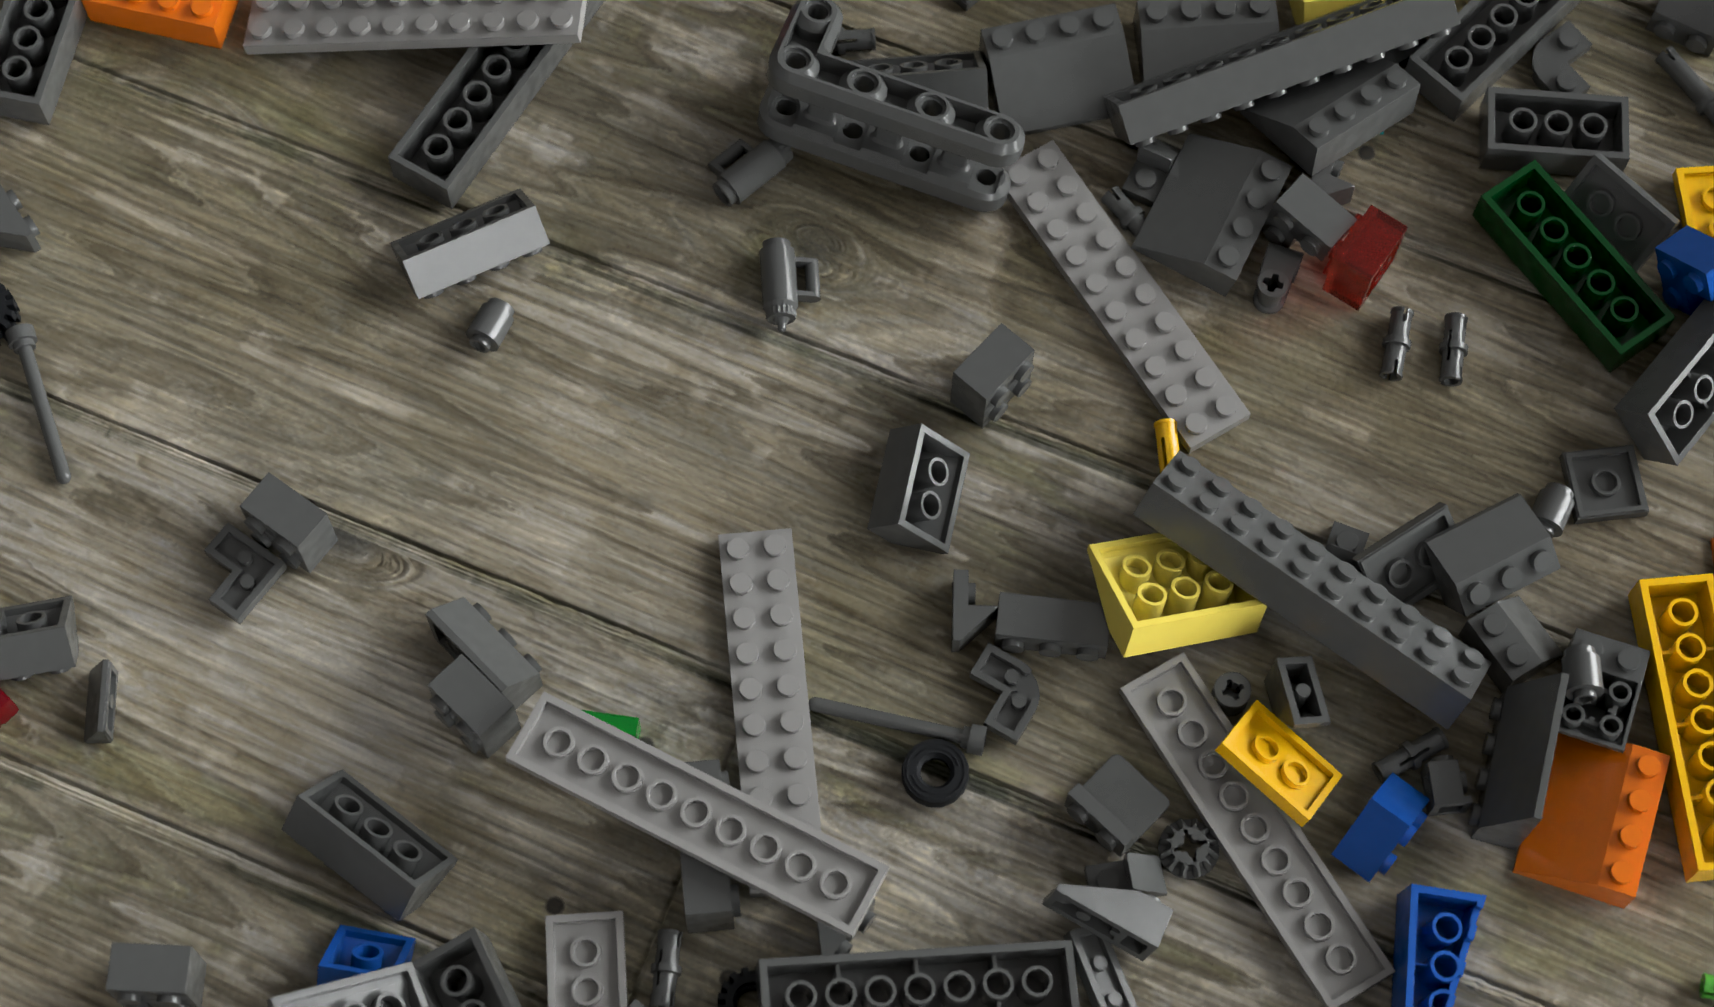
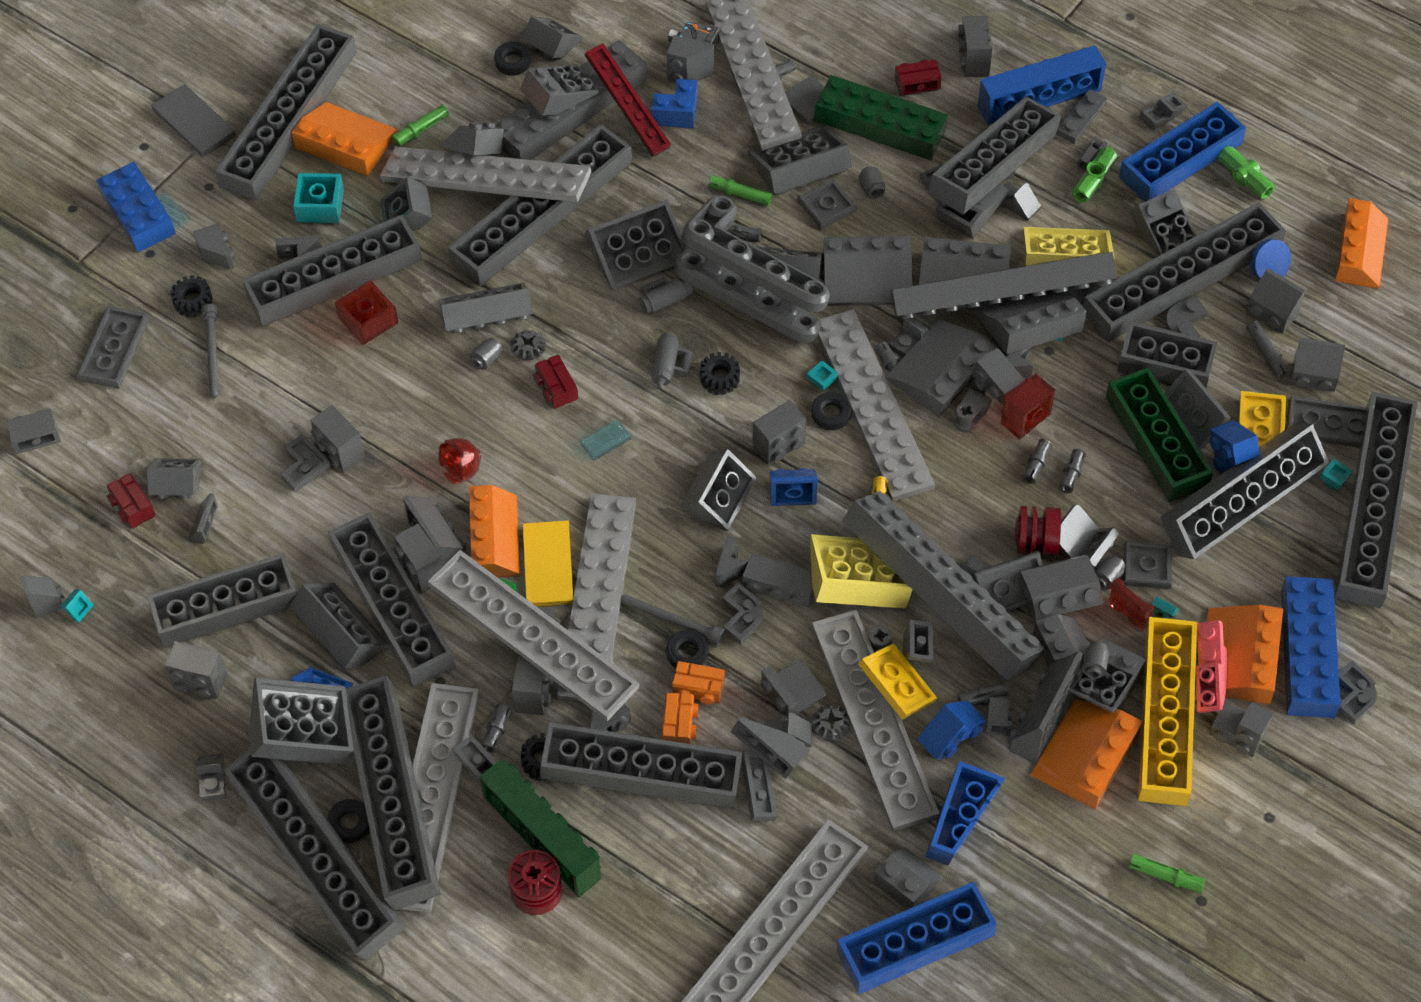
camera: 15 degrees right, 10 degrees down
none -> dark grey brick [147,553,297,648]
none -> dark grey brick [242,215,422,326]
none -> dark grey slope [275,235,321,259]
none -> teal brick [293,173,344,223]
none -> dark grey brick [328,512,455,688]
none -> clear red brick [334,280,399,345]
none -> dark grey slope [380,177,433,231]
none -> clear red cylinder [438,437,481,484]
none -> orange slope [469,485,520,578]
none -> dark grey gear [511,329,546,360]
none -> yellow tile [523,520,573,607]
none -> dark red brick [533,354,578,408]
none -> clear light blue tile [581,420,631,461]
none -> dark grey slope [585,200,686,290]
none -> orange brick [661,693,699,744]
none -> orange brick [672,661,725,705]
none -> black tyre [700,352,740,395]
none -> blue slope [770,468,818,506]
none -> teal plate [807,361,838,391]
none -> black tyre [812,392,851,430]
none -> dark red wheel [1015,506,1061,557]
none -> bracket [1060,505,1119,567]
none -> clear red plate [1109,578,1155,631]
none -> teal tile [1150,596,1180,619]

